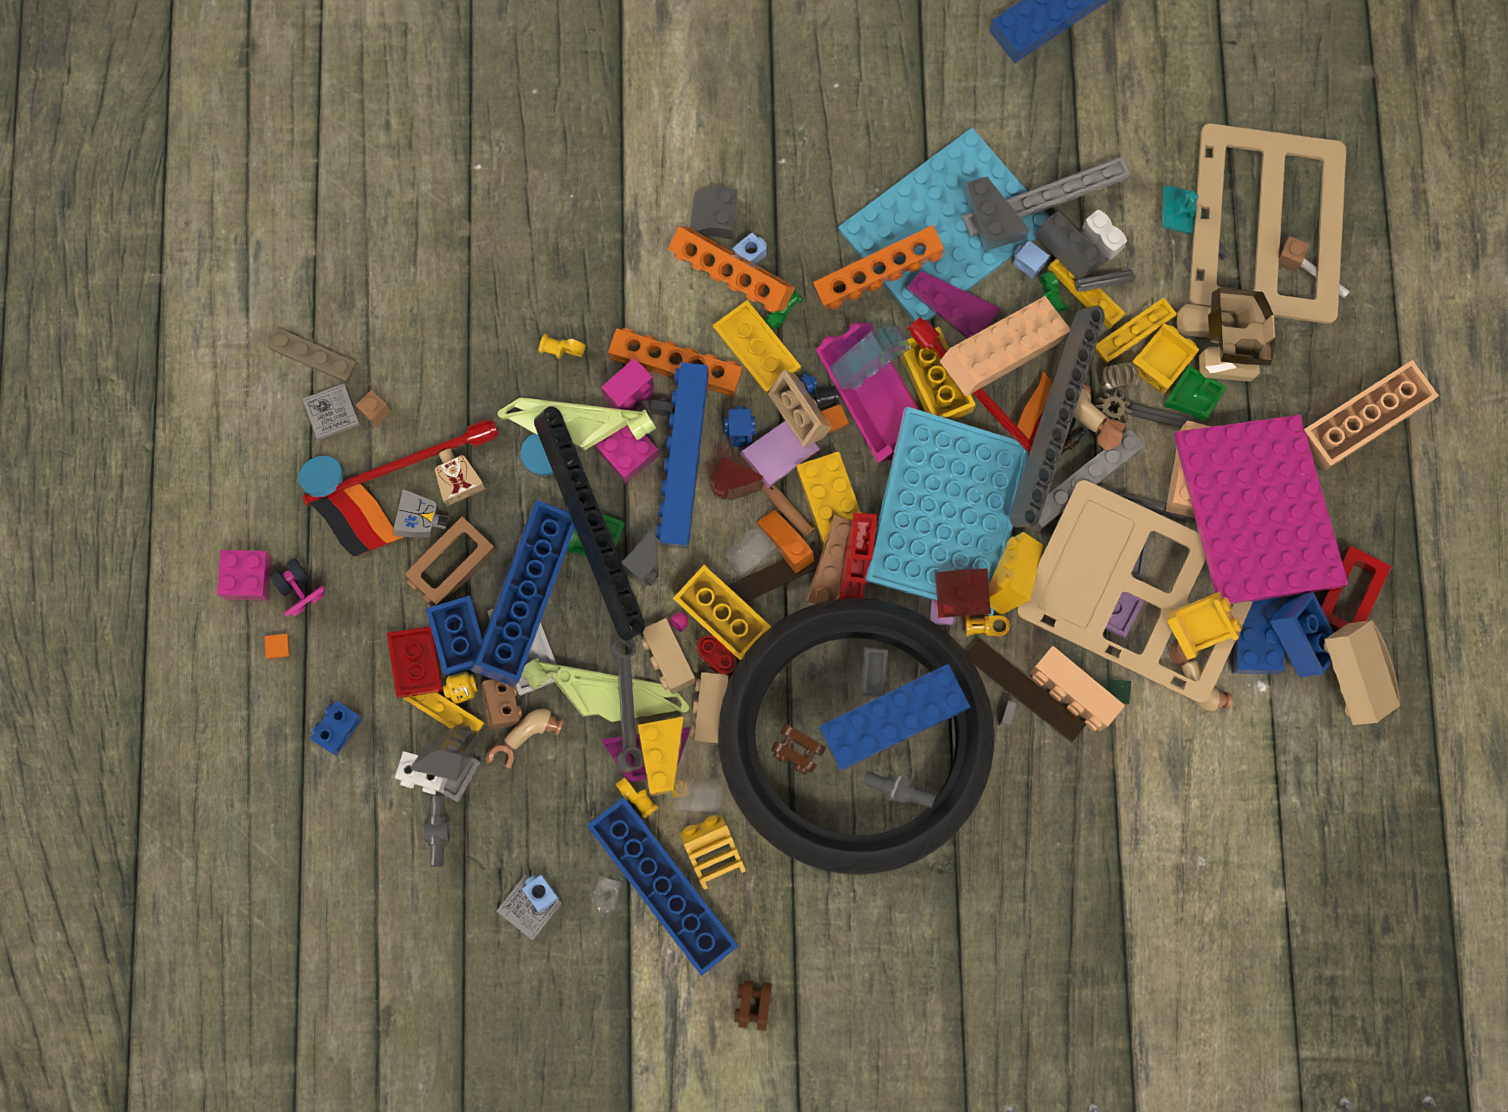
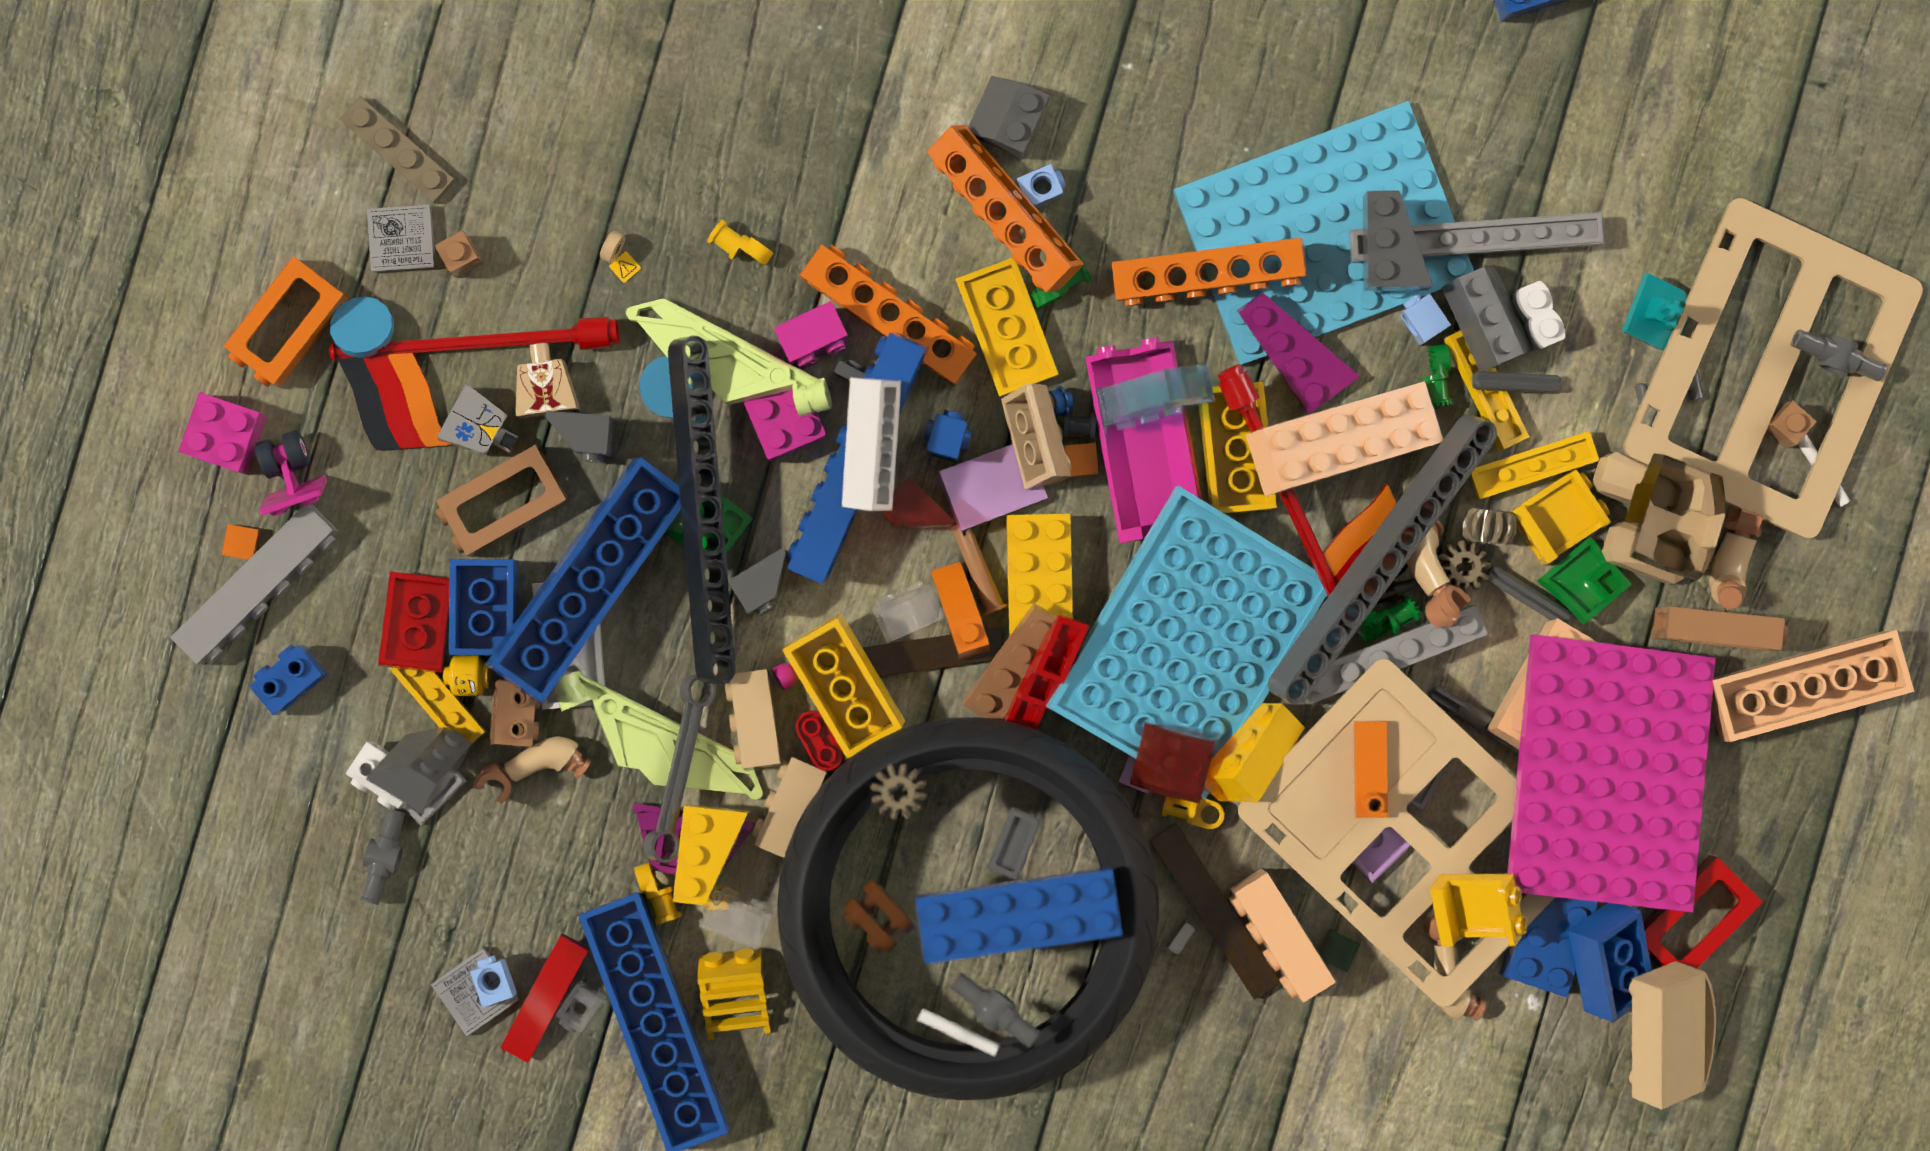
camera: 15 degrees right, 10 degrees up
none -> light grey brick [170,504,339,664]
none -> orange piece [224,256,349,387]
none -> red slope [500,933,590,1063]
none -> dark grey slope [545,411,617,464]
none -> tan tile [600,231,625,264]
none -> yellow sticker [609,251,641,283]
none -> white brick [842,378,901,511]
none -> dark tan gear [871,764,926,820]
none -> white piece [917,1008,1000,1056]
none -> orange piece [1354,721,1388,818]
none -> green connector [1356,595,1422,642]
none -> medium nougat piece [1652,606,1788,651]
none -> piece [1709,505,1764,609]
none -> dark grey pin [1791,329,1887,381]

